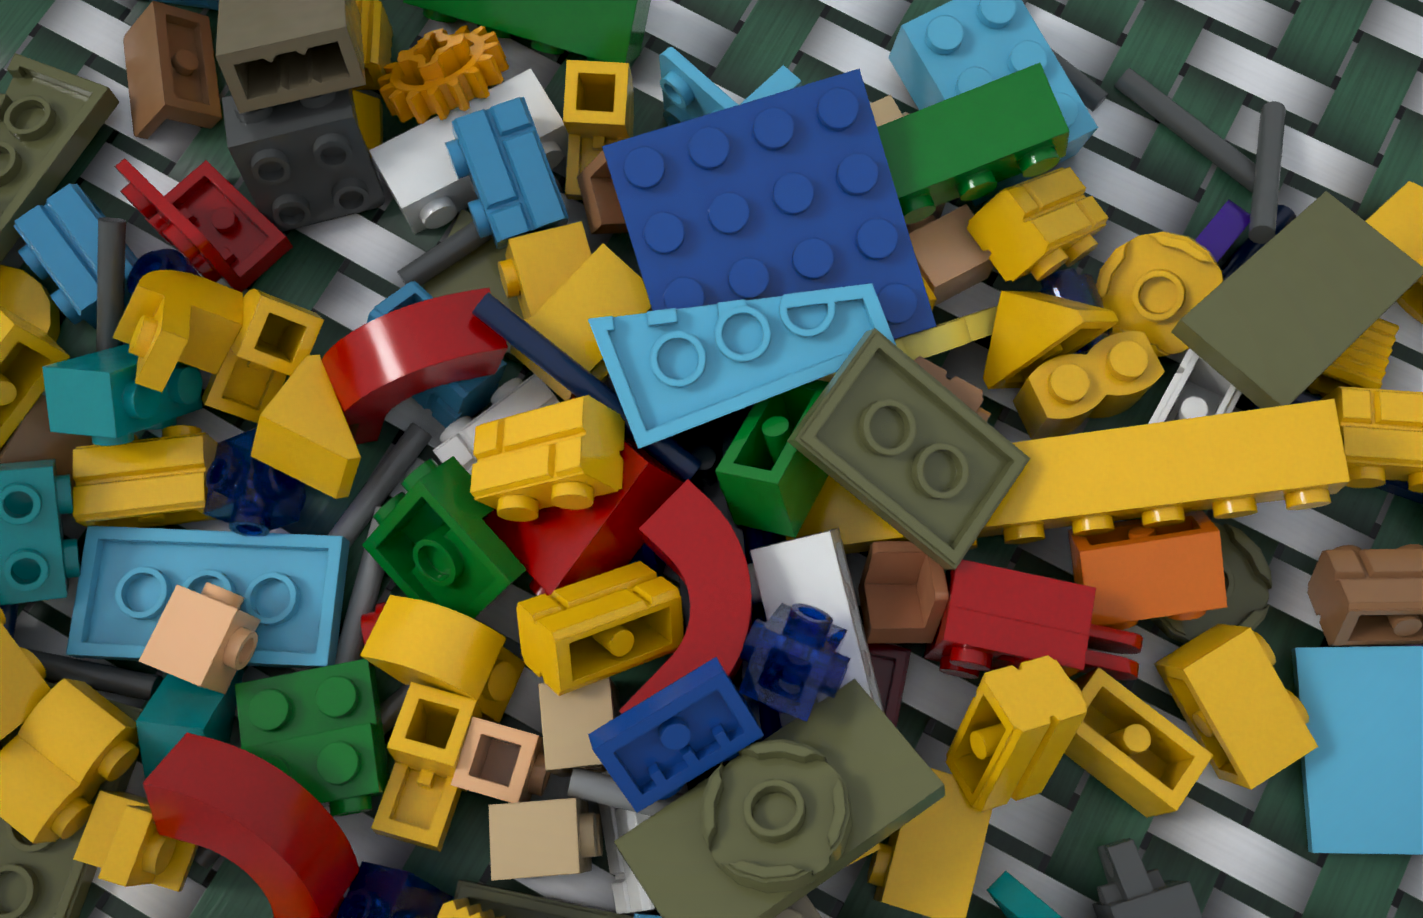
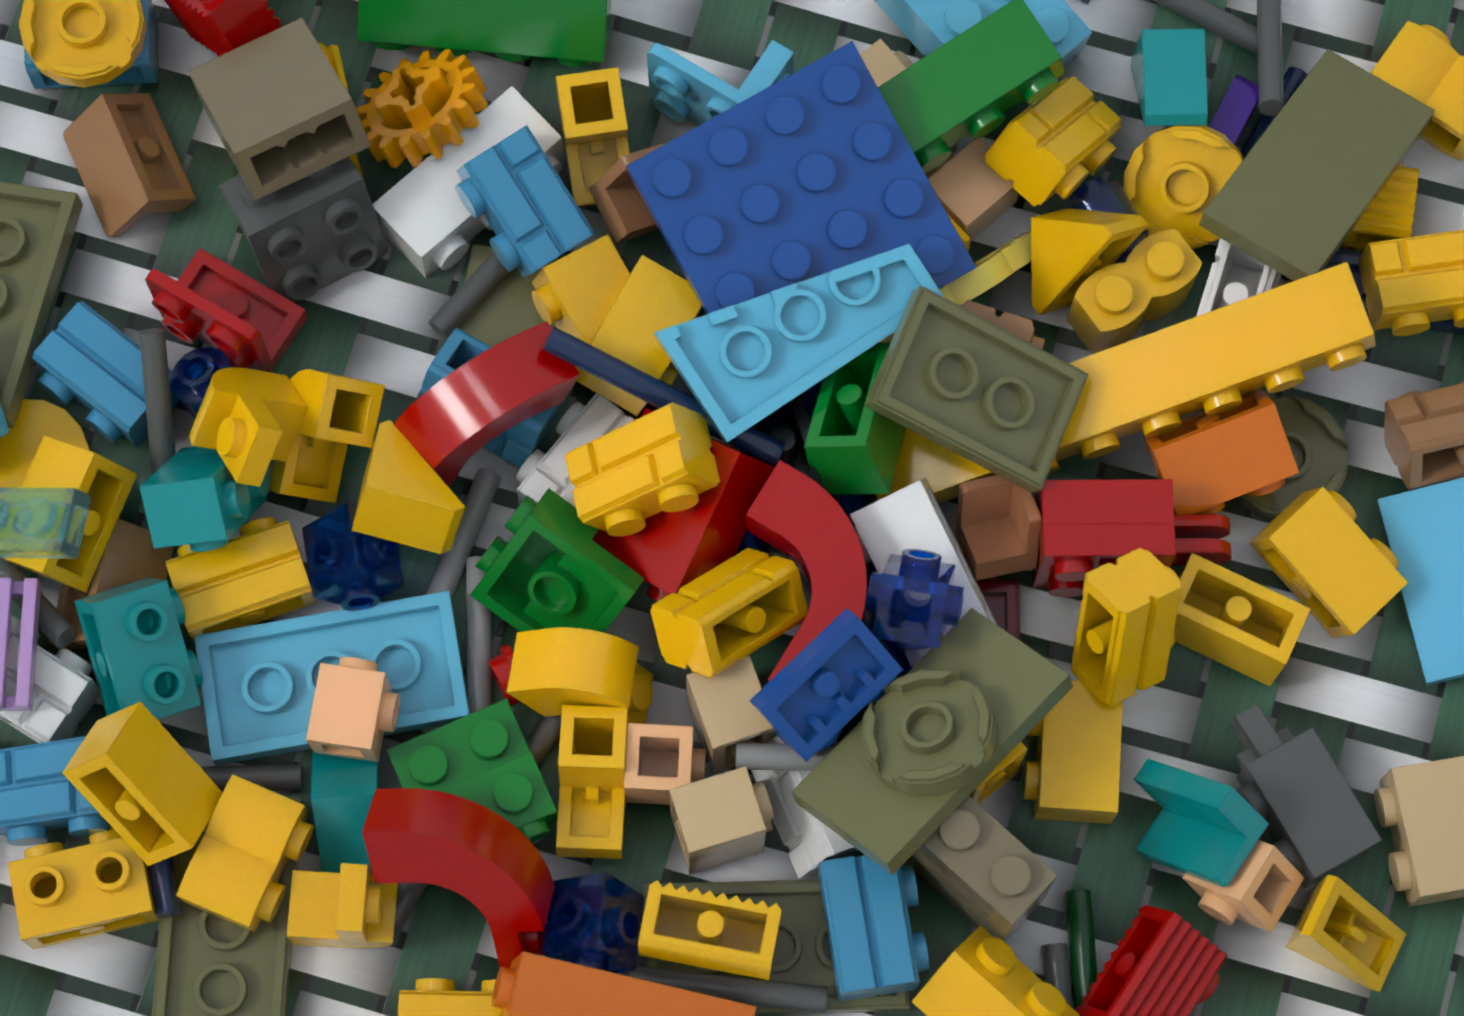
camera: 15 degrees left, 0 degrees up
none -> teal slope [1131,29,1208,126]

